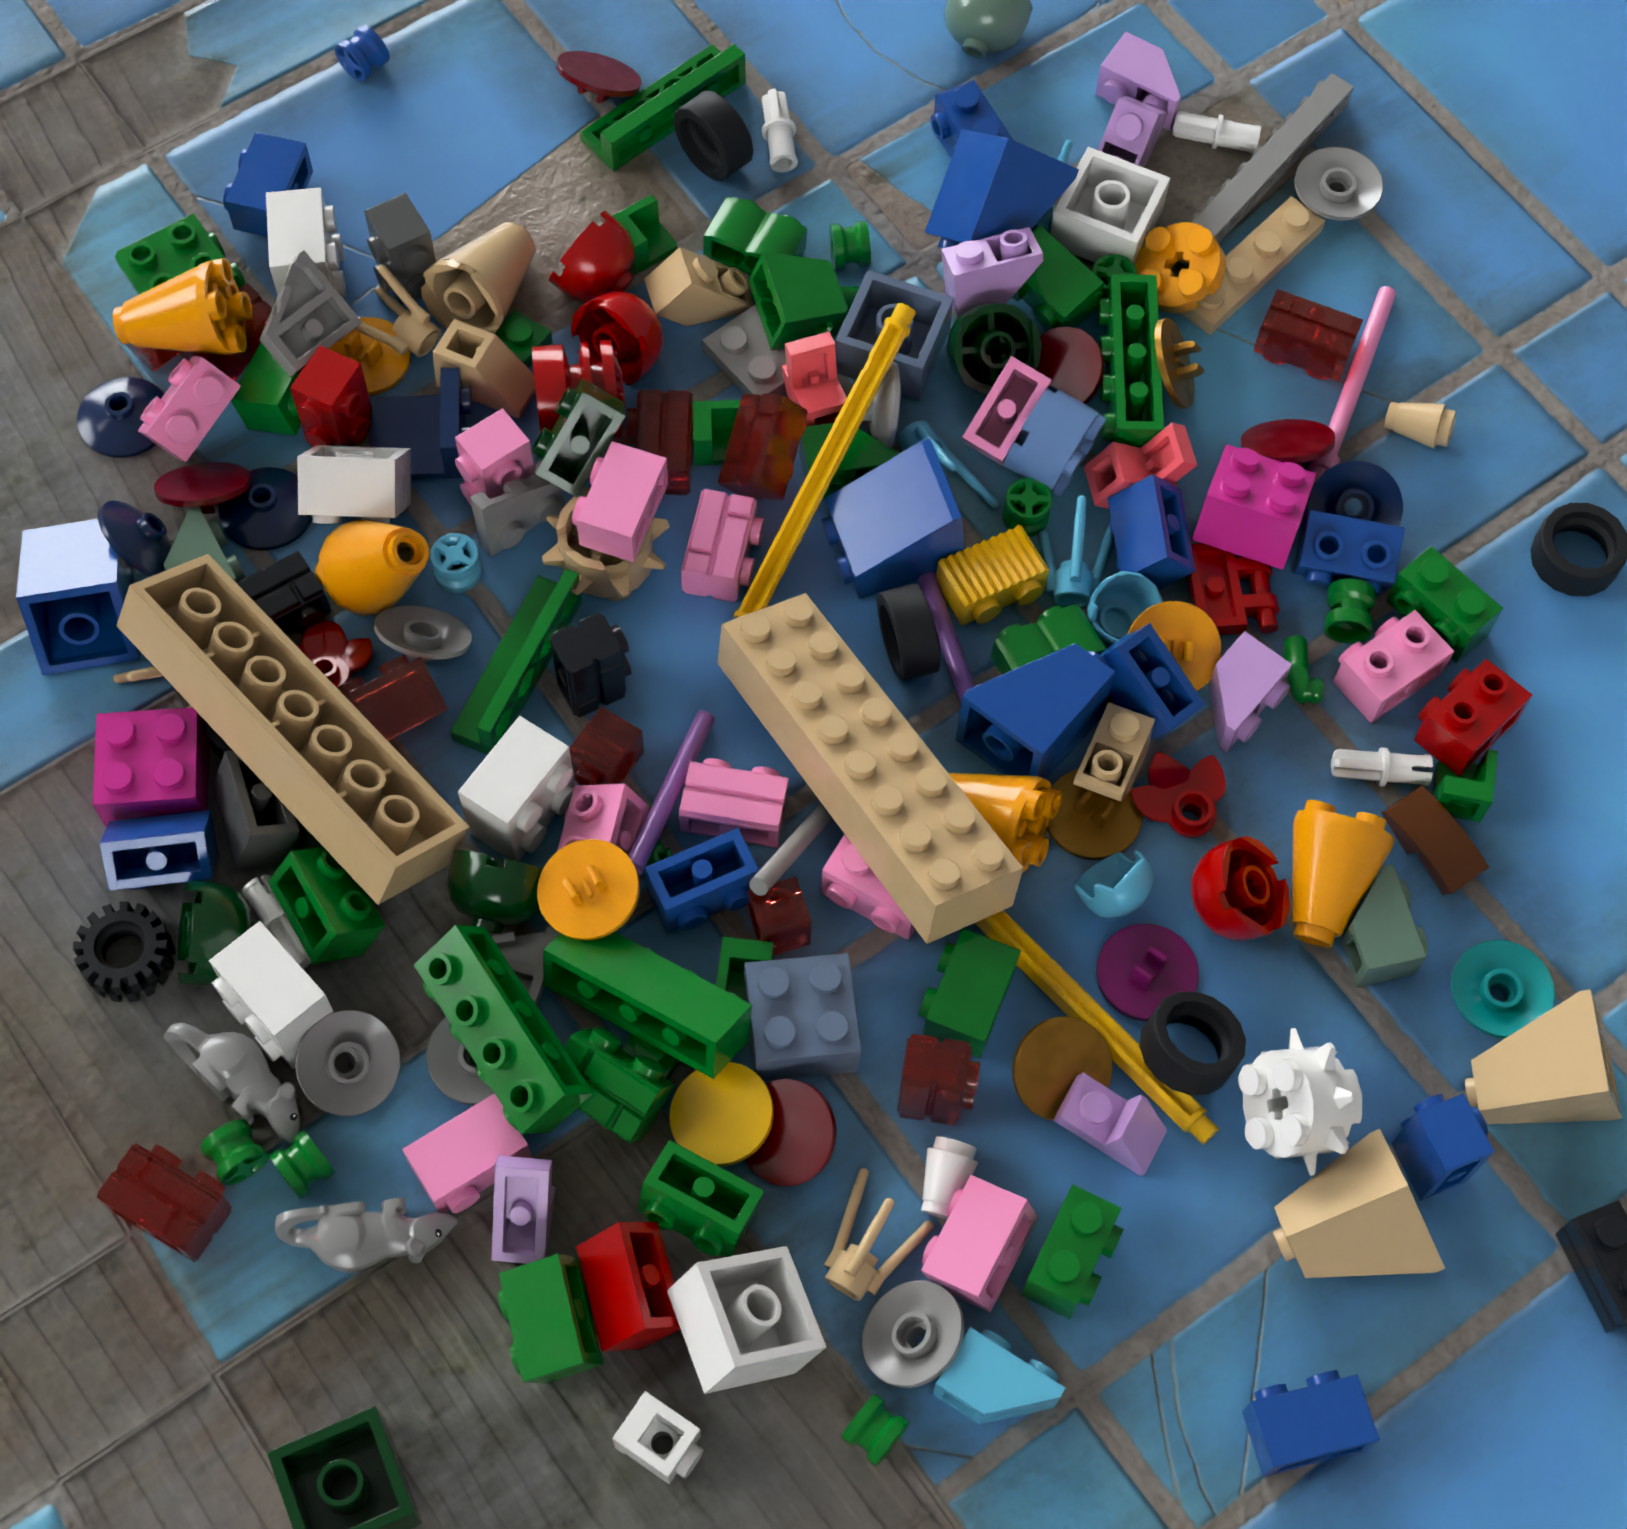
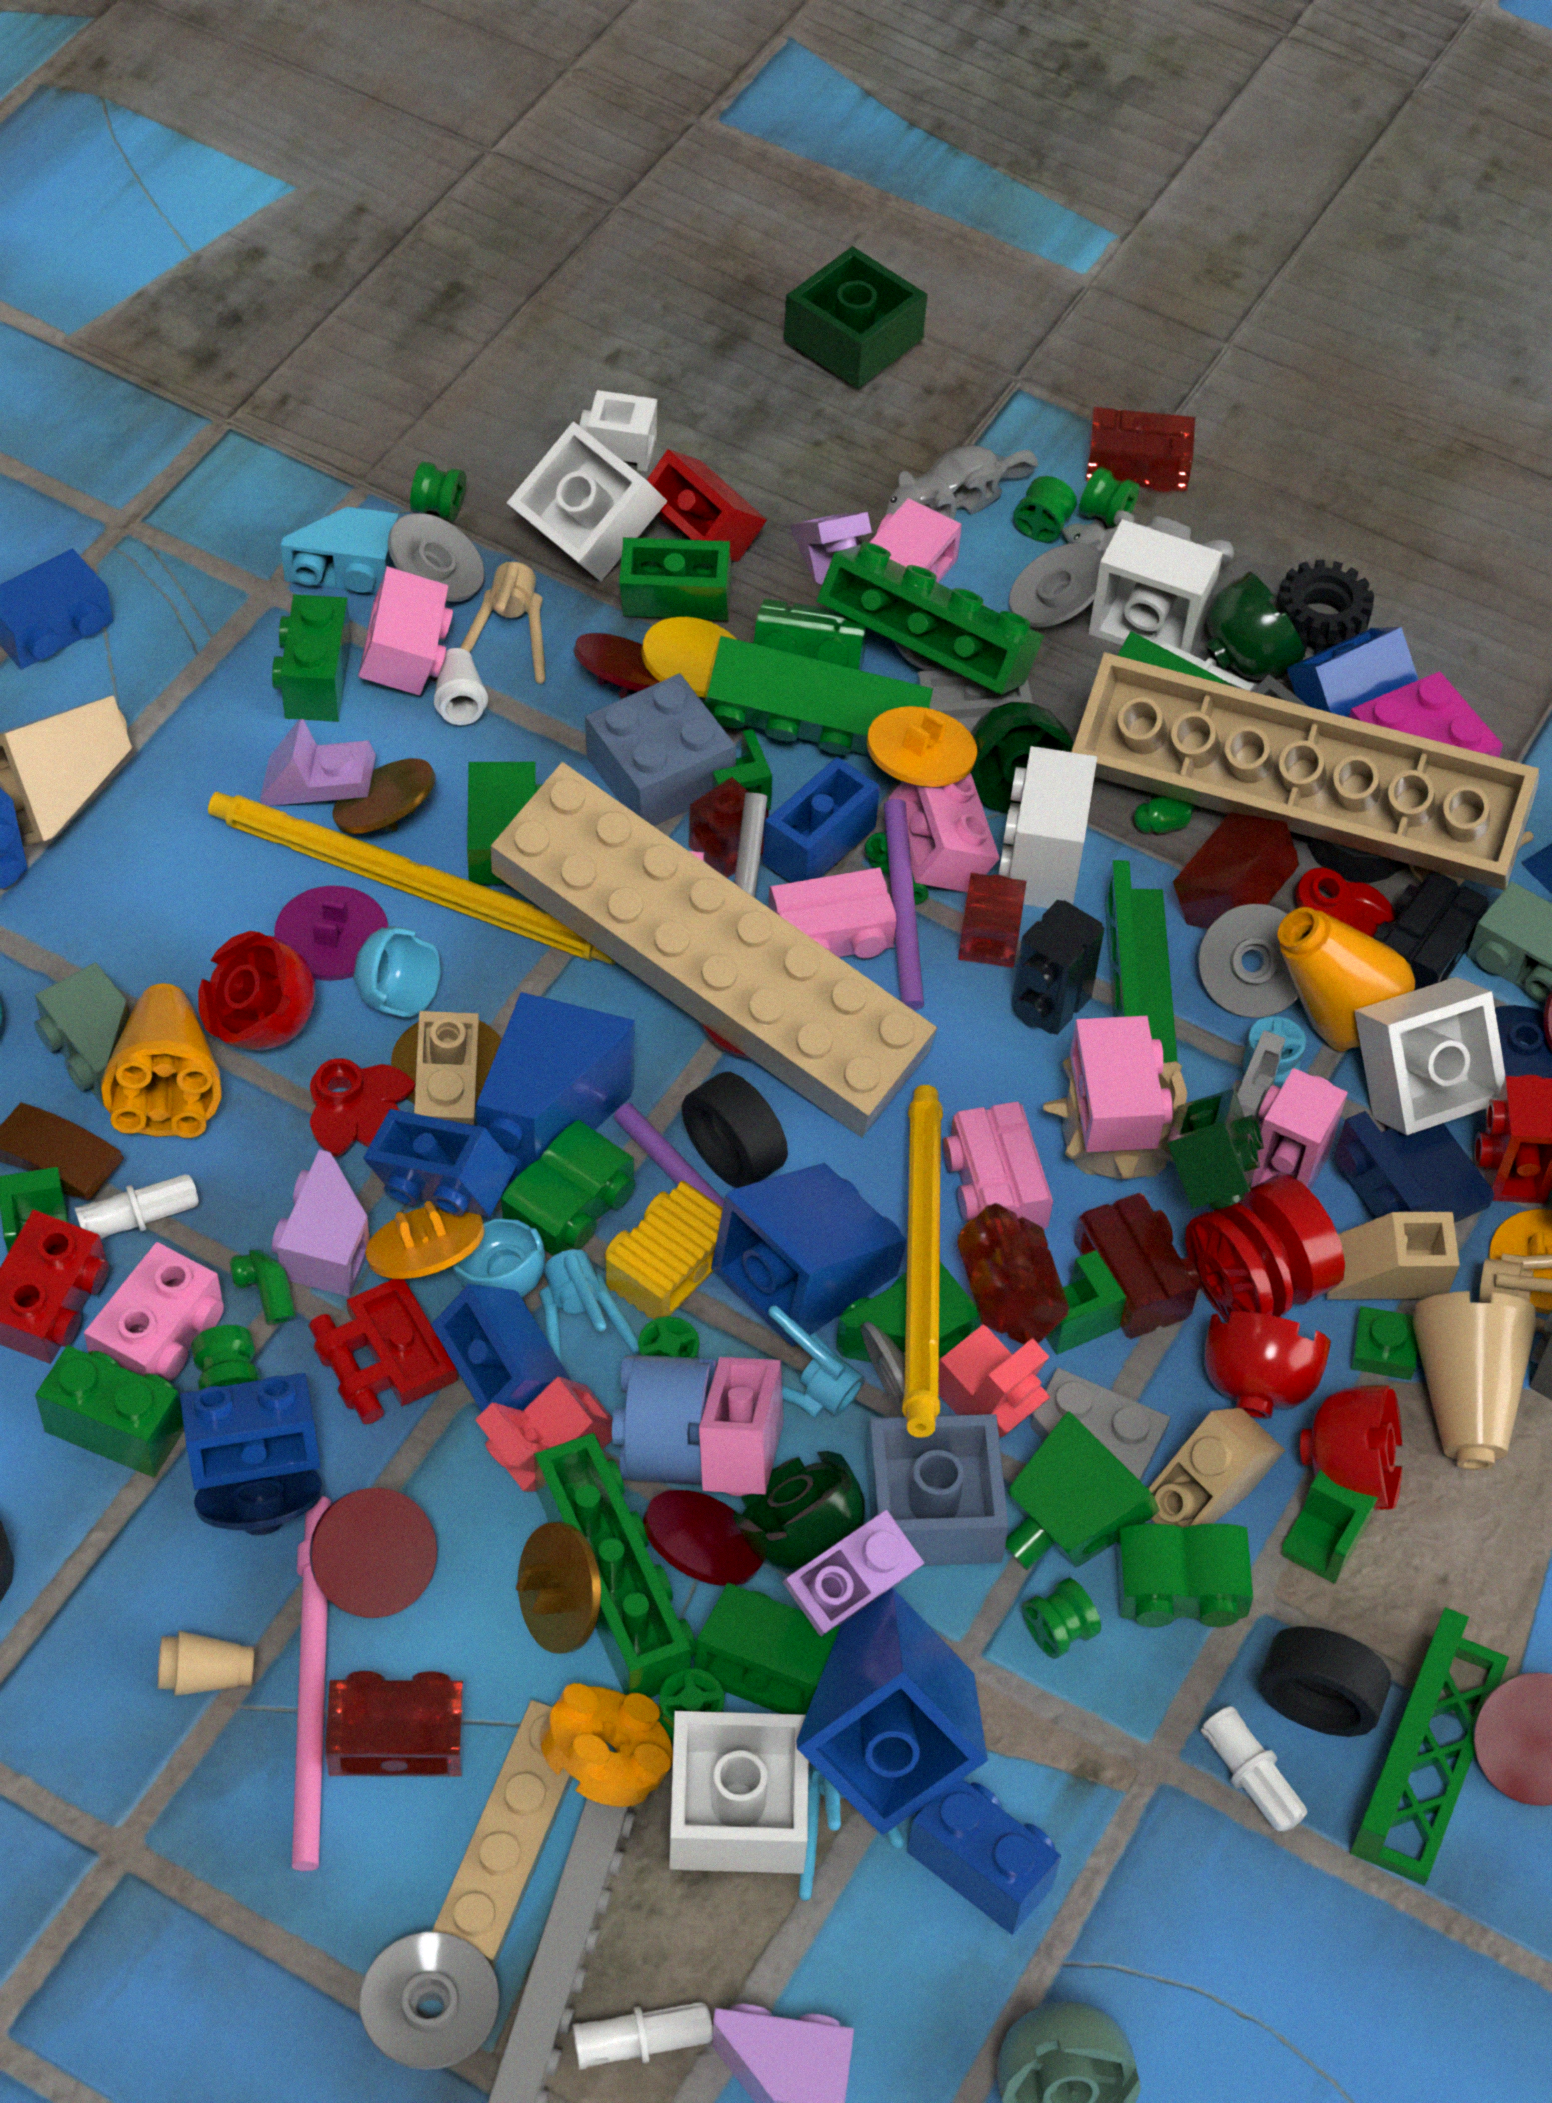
camera: 155 degrees right, 10 degrees down
green brick [498,1254,604,1384] -> none
clear red brick [897,1034,980,1125] -> none
light orange cone [949,773,1062,873] -> none
lavender slope [1098,96,1168,167] -> none
black tyre [1139,991,1246,1095] -> none
dark pink brick [1192,444,1316,570] -> none
white brick [1238,1028,1362,1176] -> none

